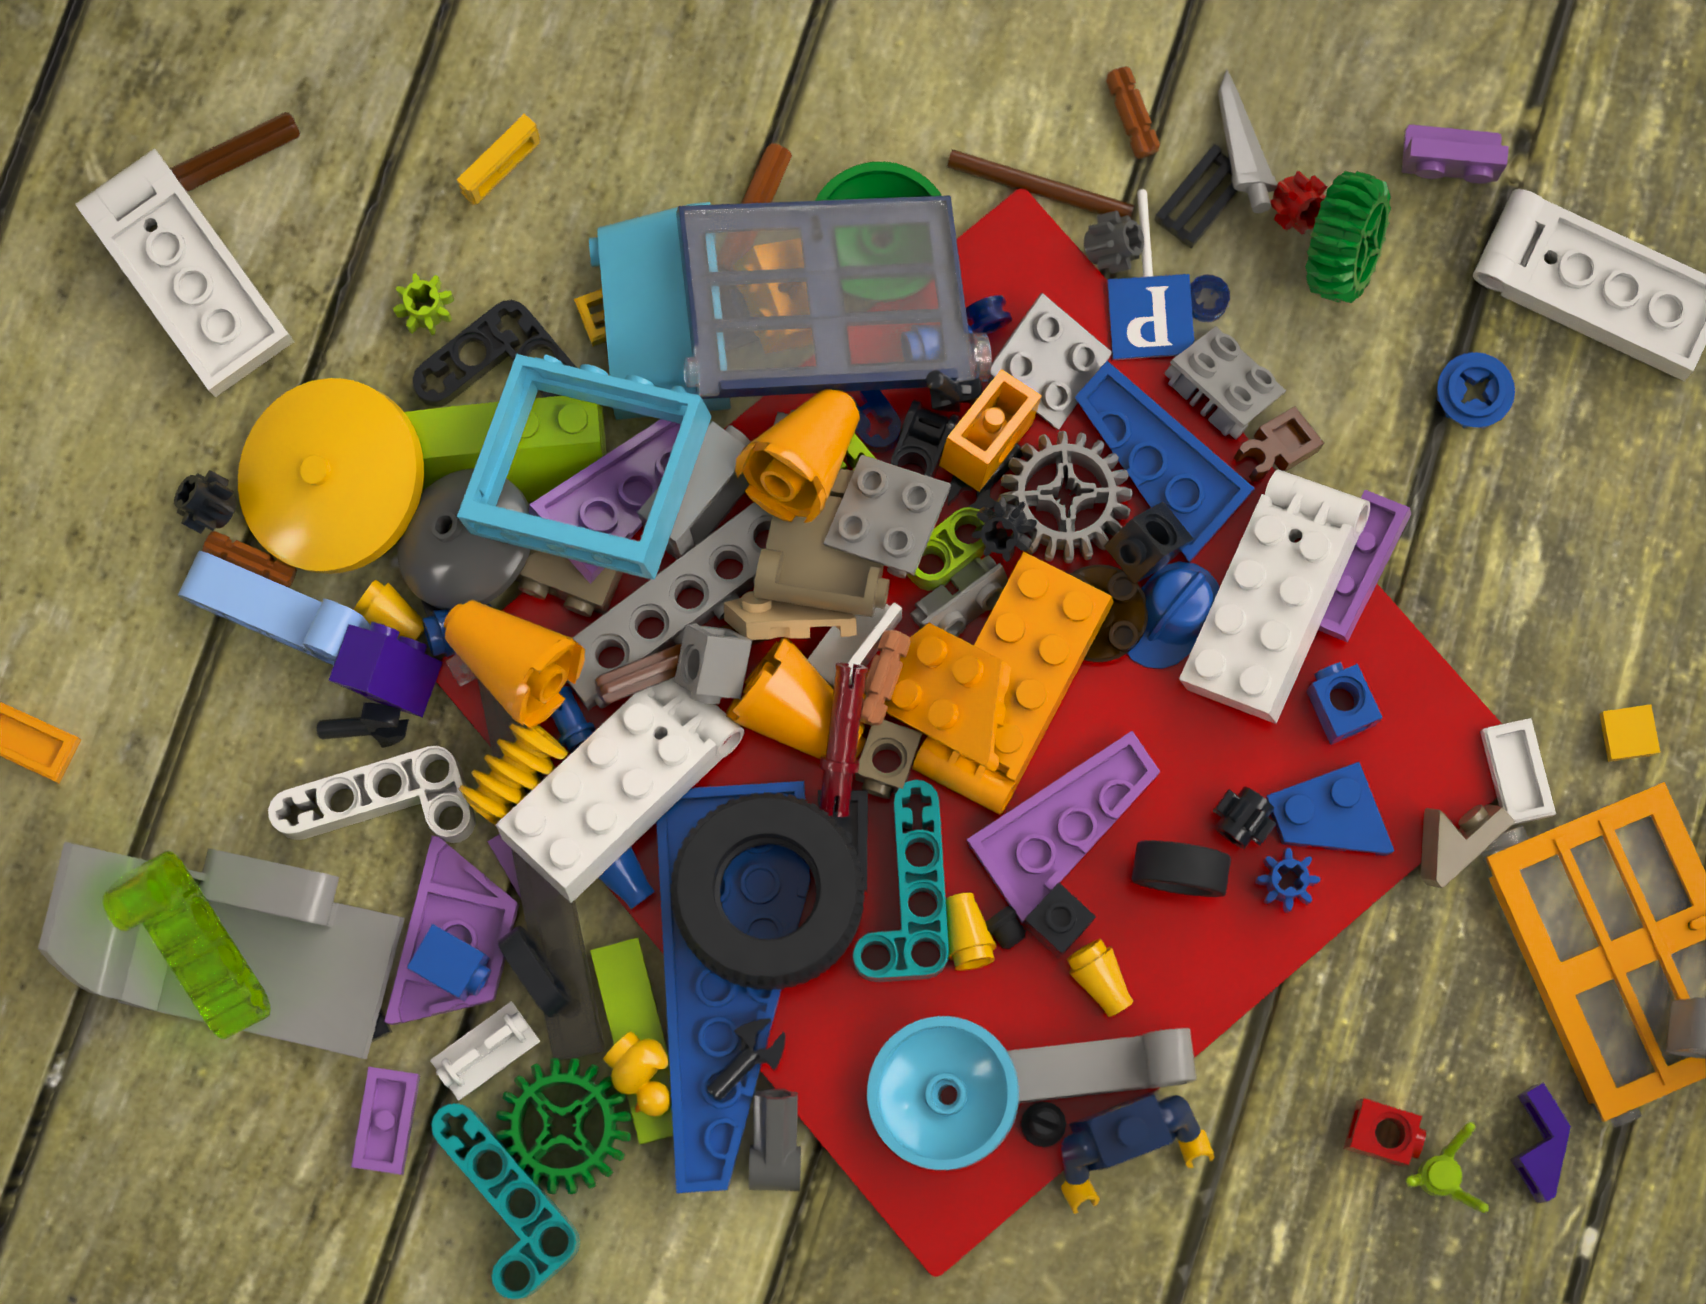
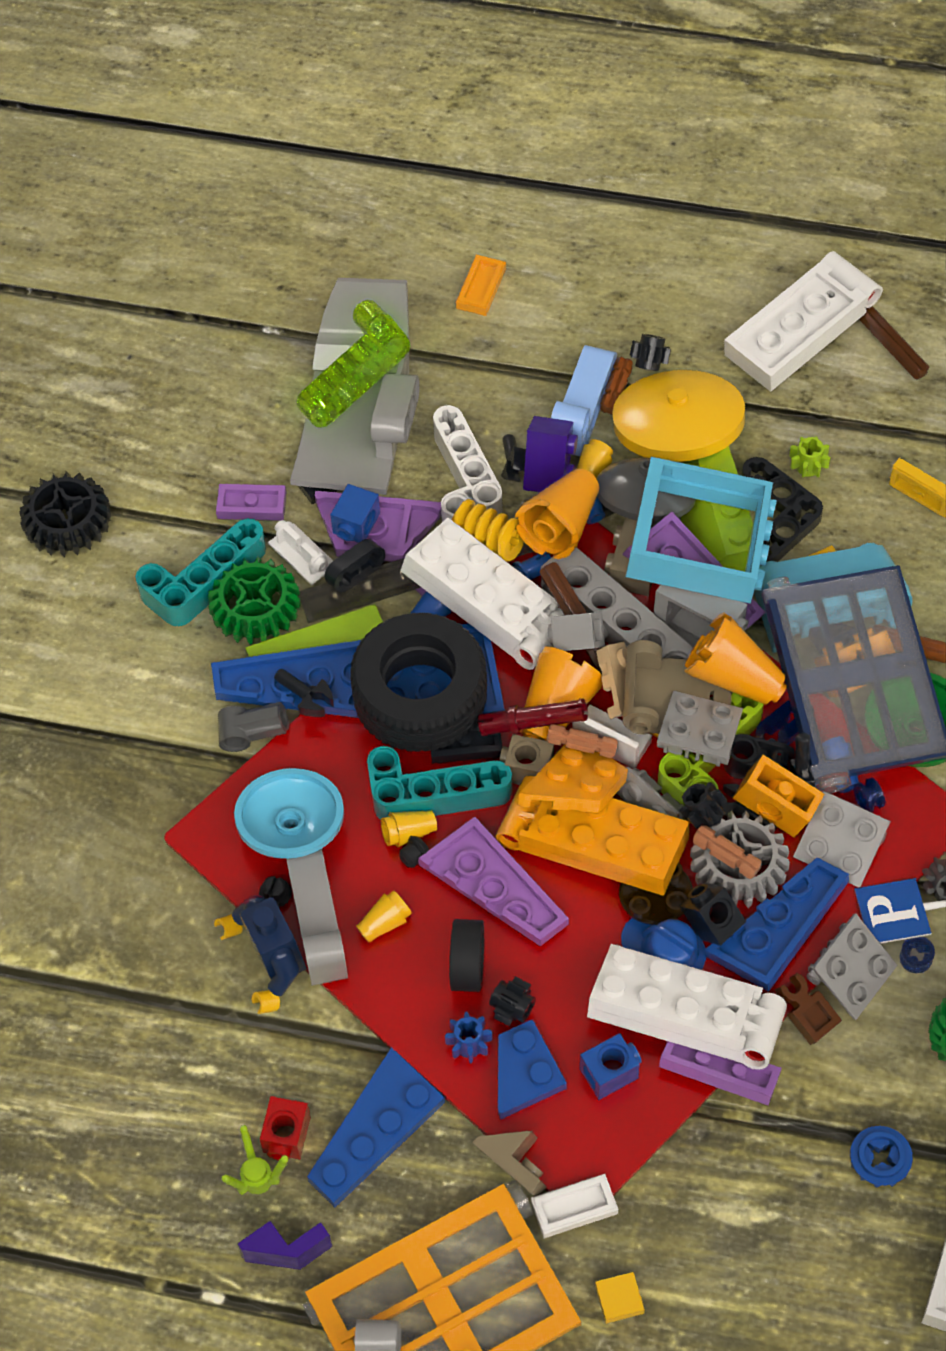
camera: 85 degrees right, 20 degrees down
yellow animal [603,1031,671,1117] -> none
black brick [1022,883,1096,959] -> none
none -> blue wing [307,1047,445,1208]
none -> nougat axle [693,825,762,879]

